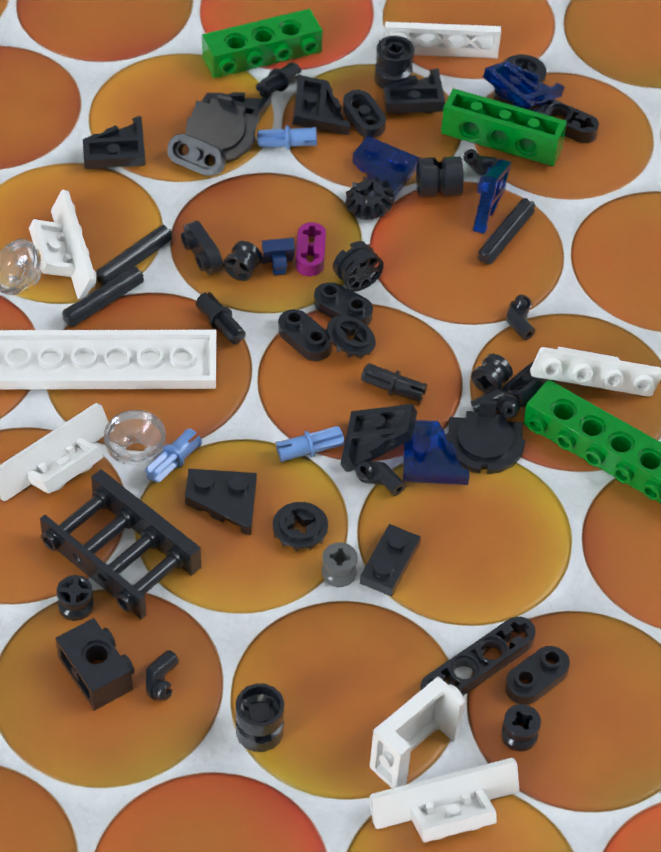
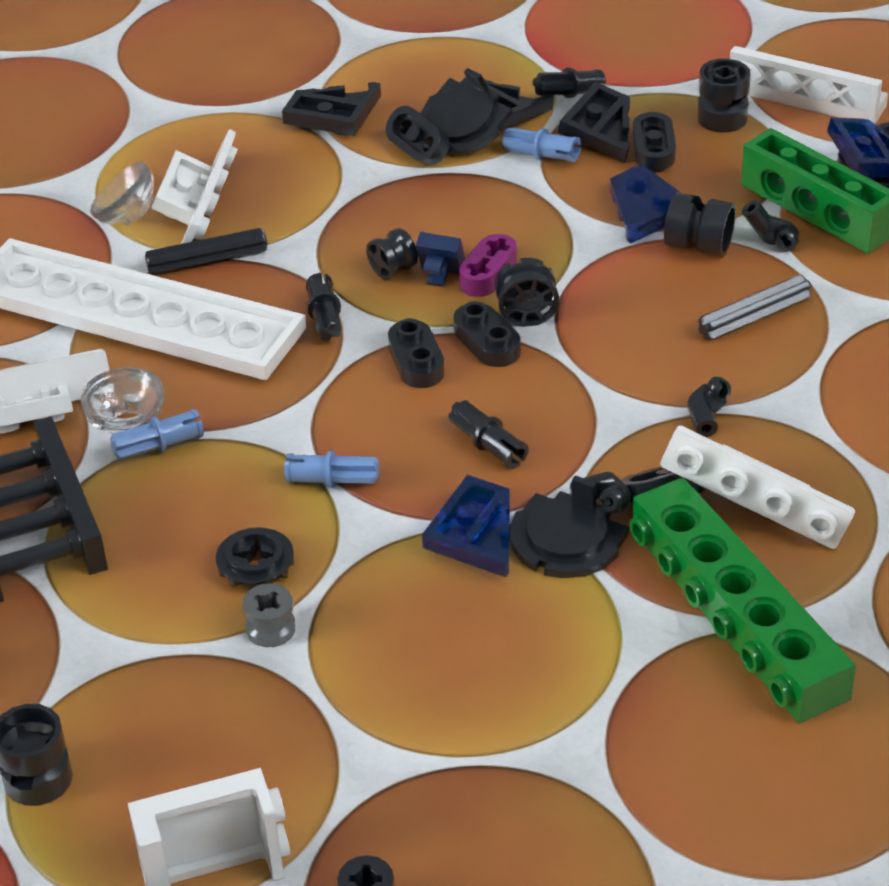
camera: 30 degrees right, 10 degrees down
black axle [96,225,172,285] -> none
black plate [181,220,223,275] -> none
black wing [185,469,257,535] -> none
green brick [202,8,323,79] -> none
black gear [325,315,376,359] -> none
black wing [340,404,417,472] -> none
black gear [345,176,395,220] -> none
black arm [355,461,406,496] -> none
black plate [359,524,421,597] -> none
black wing [383,69,445,114] -> none
black beam [420,616,536,696] -> none
black wheel [471,353,513,394] -> none
clear blue wing [472,159,512,234] -> none
black plate [505,646,570,705] -> none

